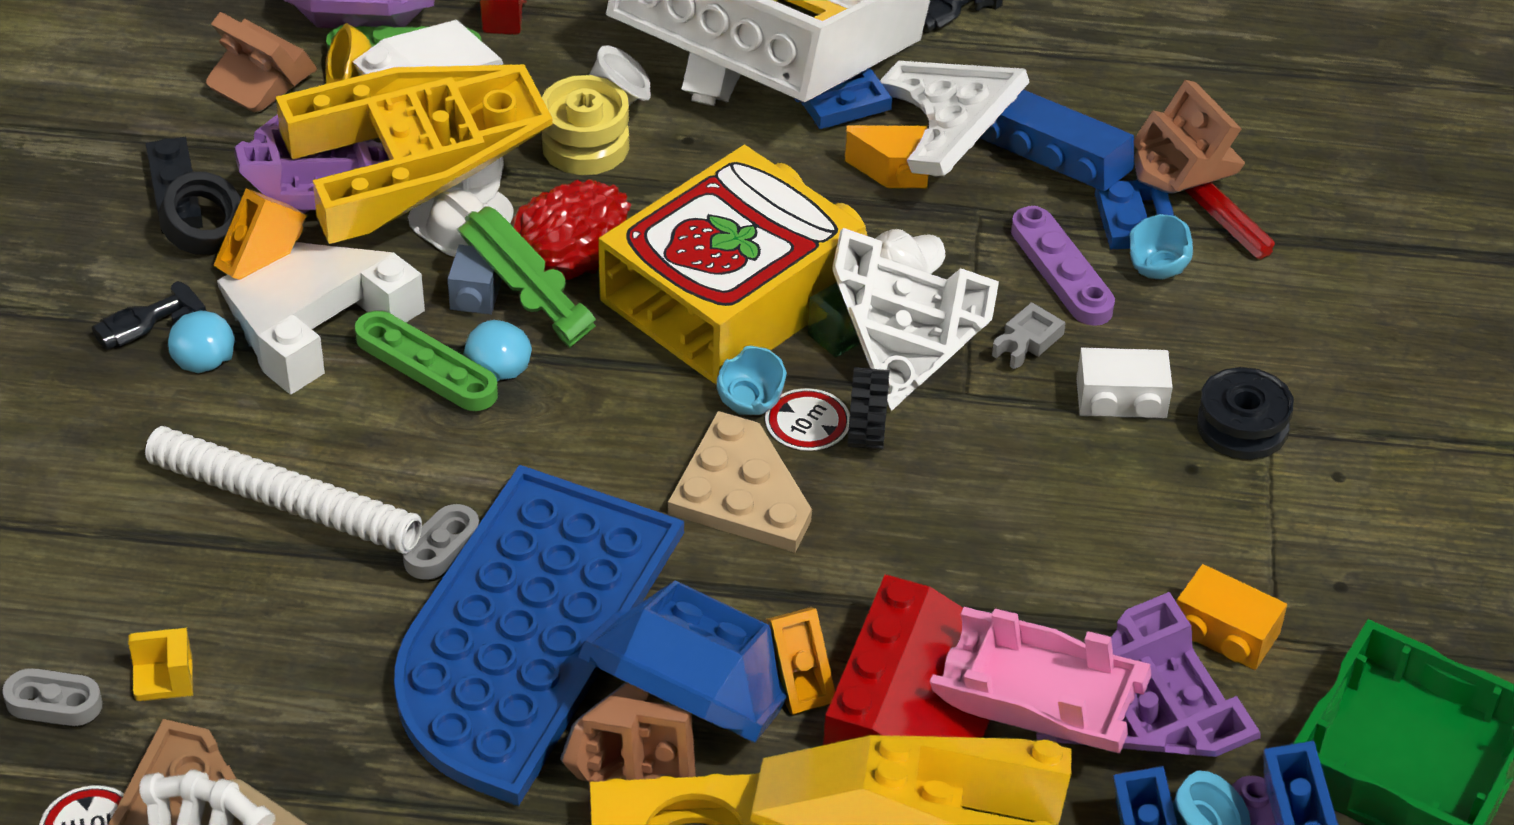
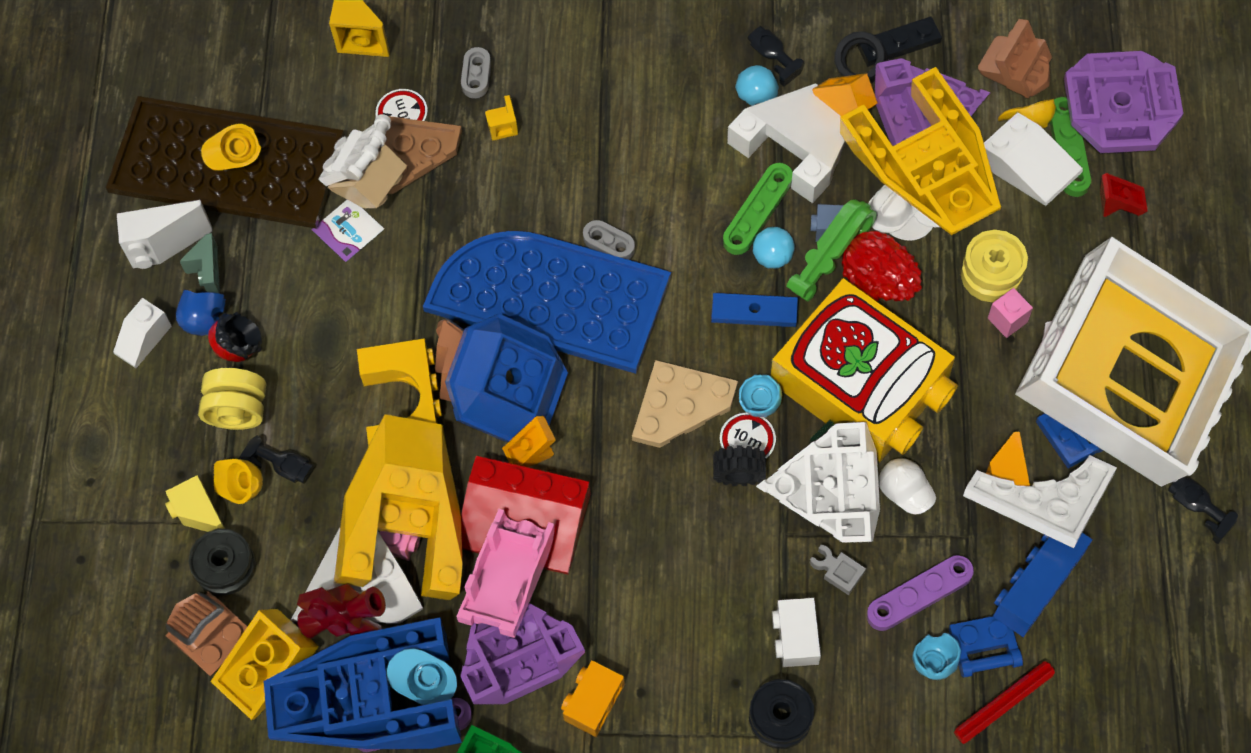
camera: 90 degrees right, 20 degrees up
white piece [145,426,422,554] -> none
white piece [589,45,651,105] -> none
nougat piece [1134,80,1245,193] -> none
none -> blue tile [711,293,798,327]
none -> bright pink brick [988,288,1033,338]

